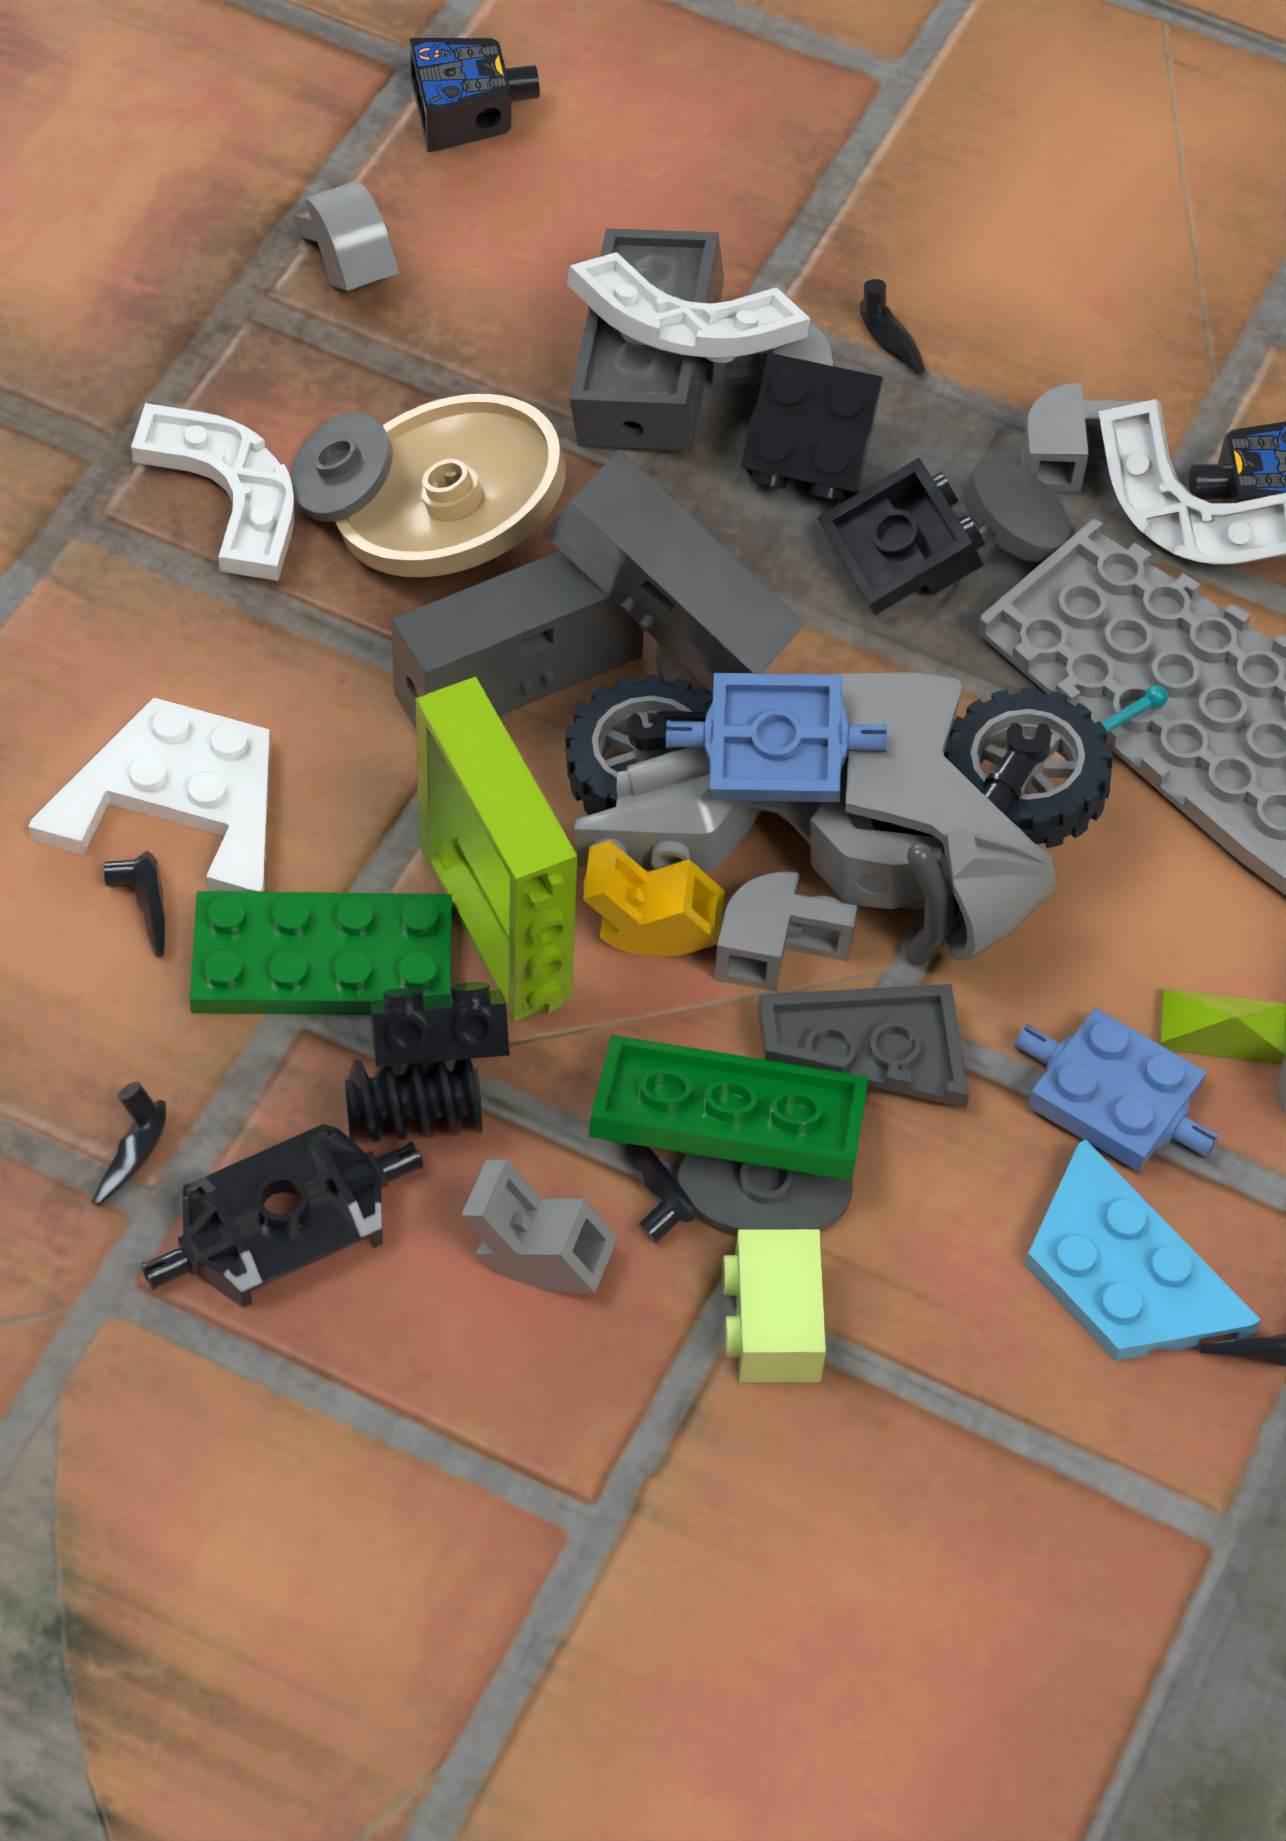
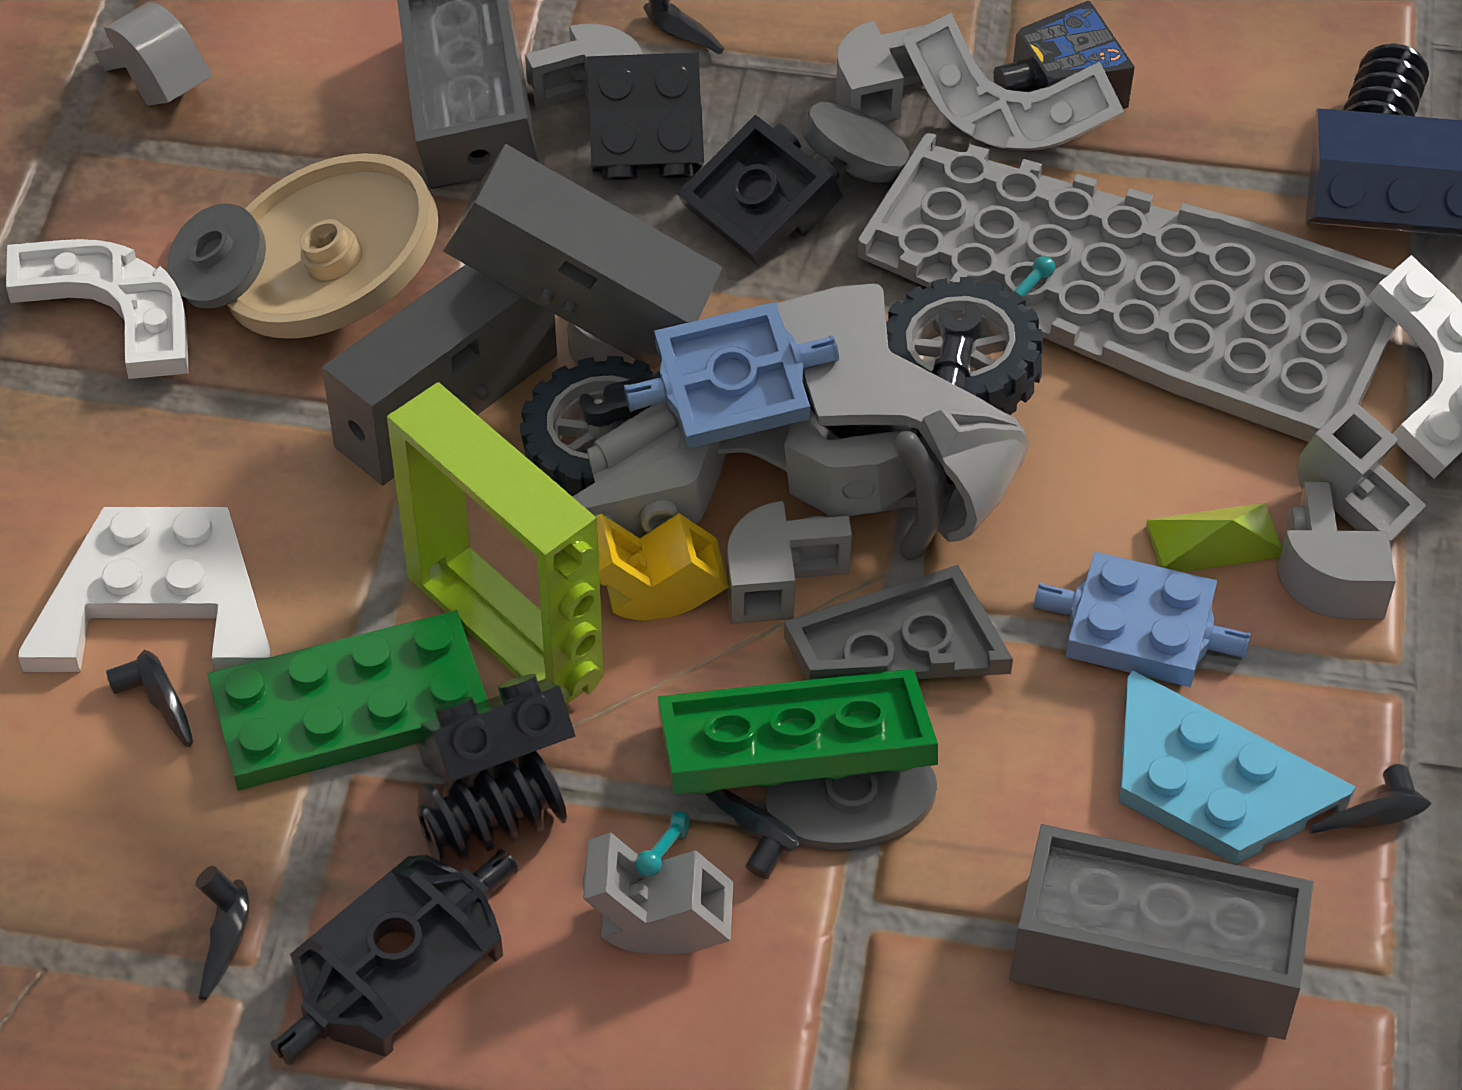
camera: 15 degrees left, 5 degrees down
white plate [567,252,811,363] -> none
yellowish green brick [723,1229,826,1383] -> none
none -> teal hinge [635,811,690,877]
none -> brick [1009,824,1314,1040]

